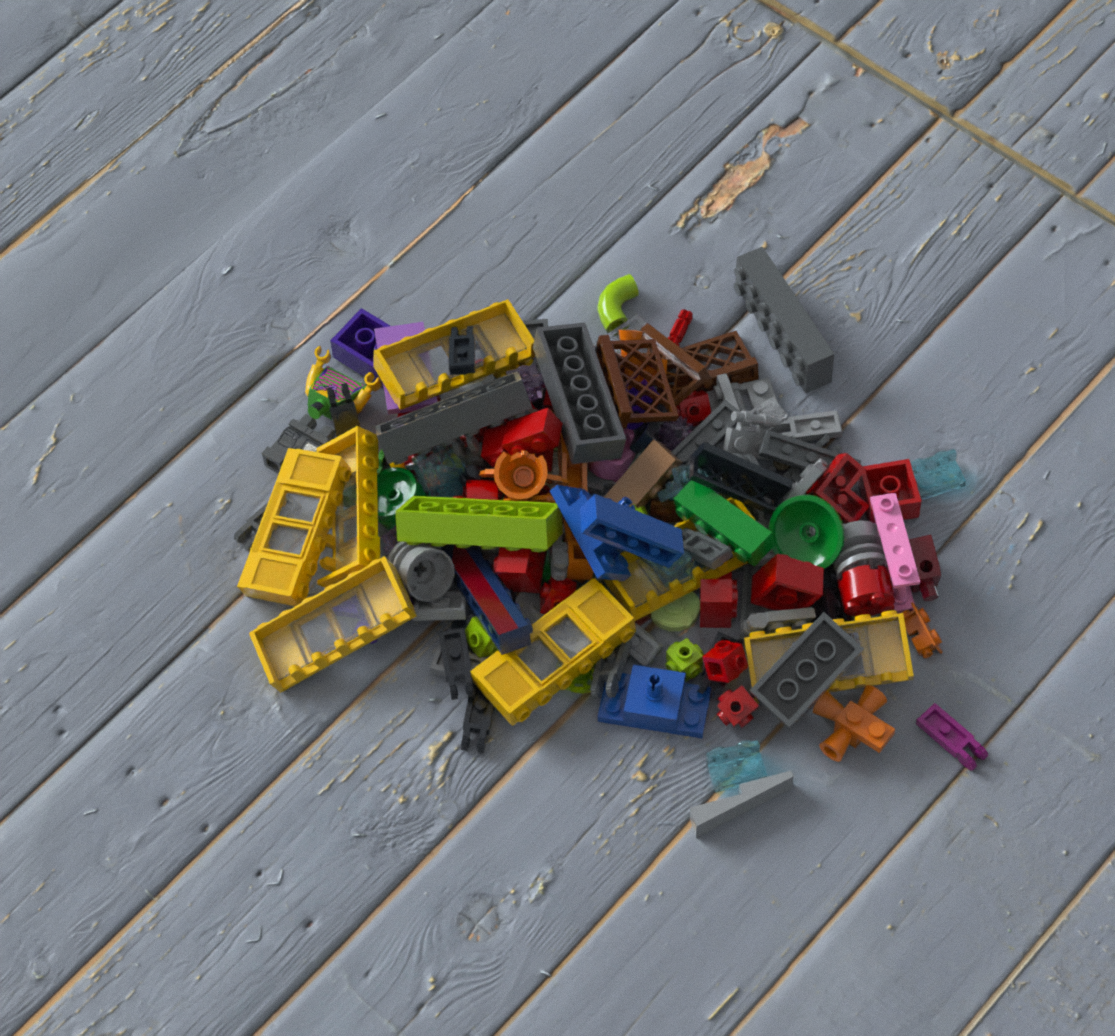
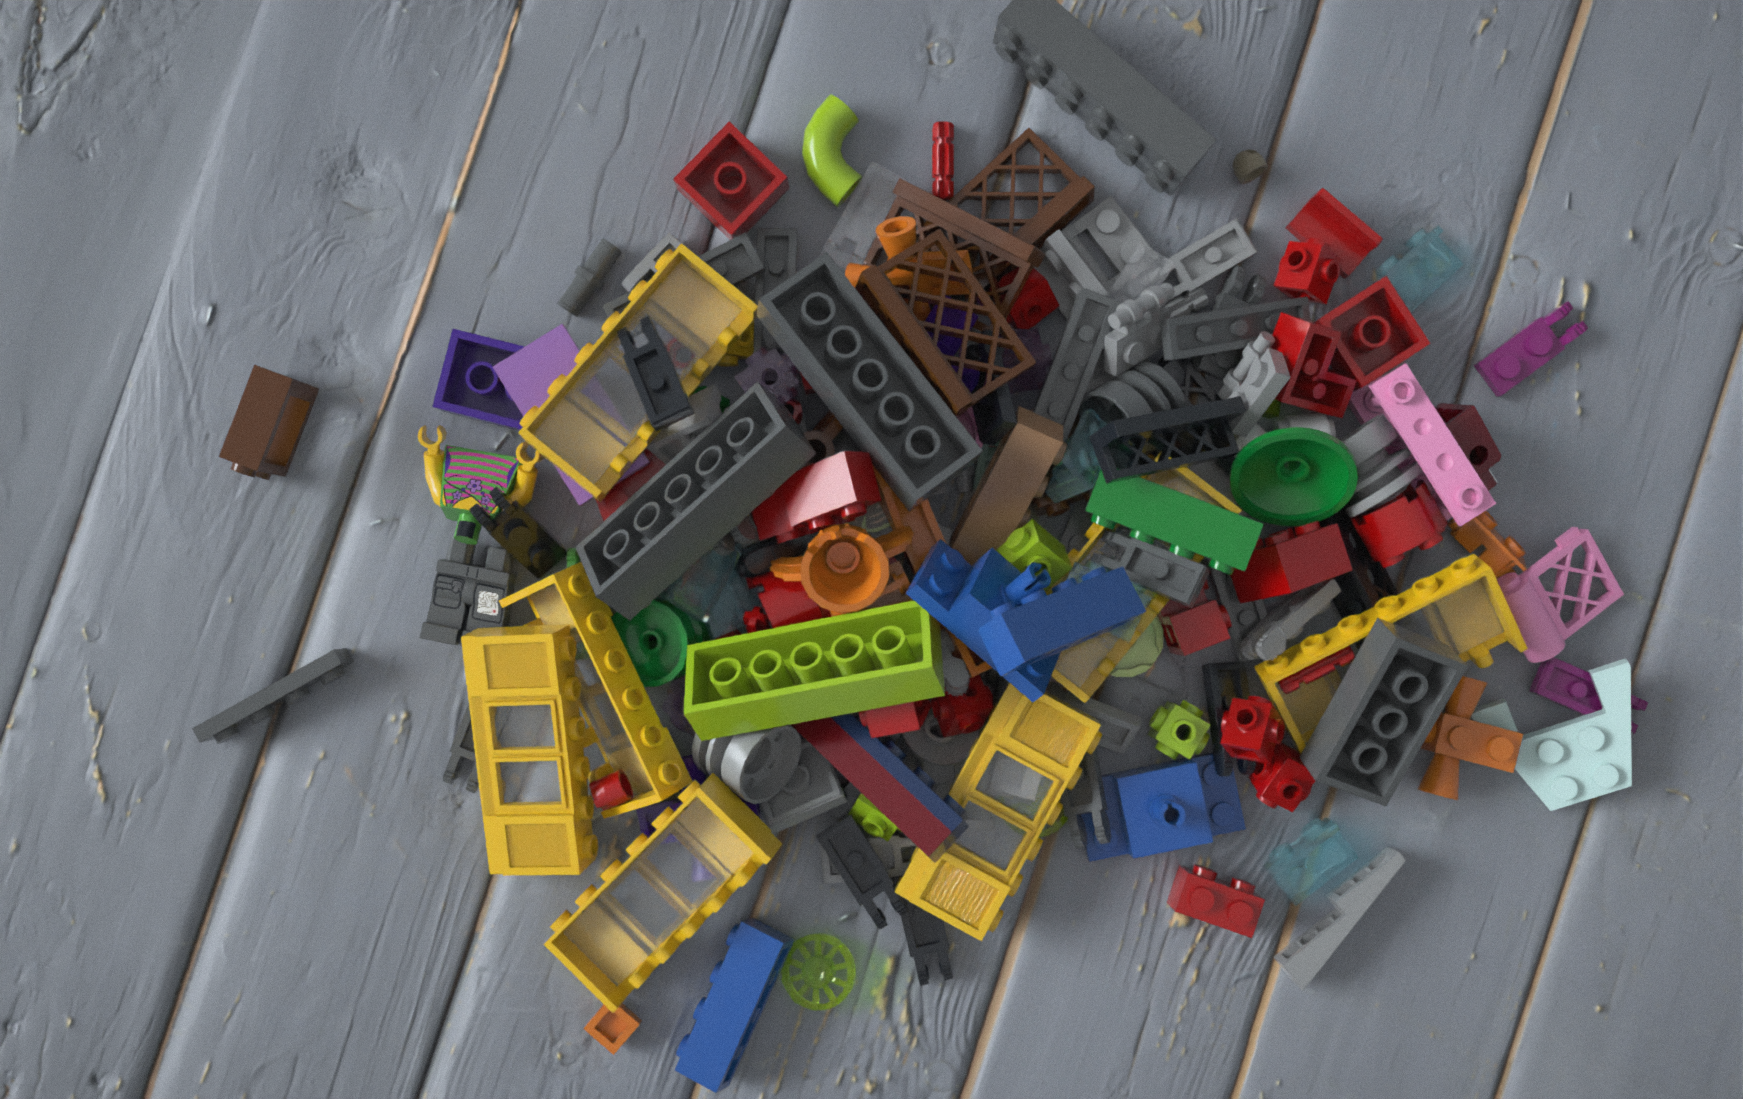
camera: 25 degrees left, 30 degrees up
none -> dark grey plate [192,648,354,744]
none -> reddish brown window [219,364,319,480]
none -> dark grey pin [557,238,622,317]
none -> orange plate [583,1003,642,1055]
none -> red hose [589,769,633,811]
none -> red brick [673,121,790,240]
none -> blue brick [675,918,795,1093]
none -> clear neon green wheel [781,933,856,1011]
none -> red brick [1166,864,1265,938]
none -> dark tan hinge [1232,149,1268,184]
none -> red brick [1273,238,1342,304]
none -> red axle [1277,645,1355,694]
none -> red panel [1285,188,1383,279]
none -> light aqua wing [1471,659,1632,811]
none -> magenta hinge [1473,301,1588,397]
none -> bright pink piece [1497,527,1624,663]

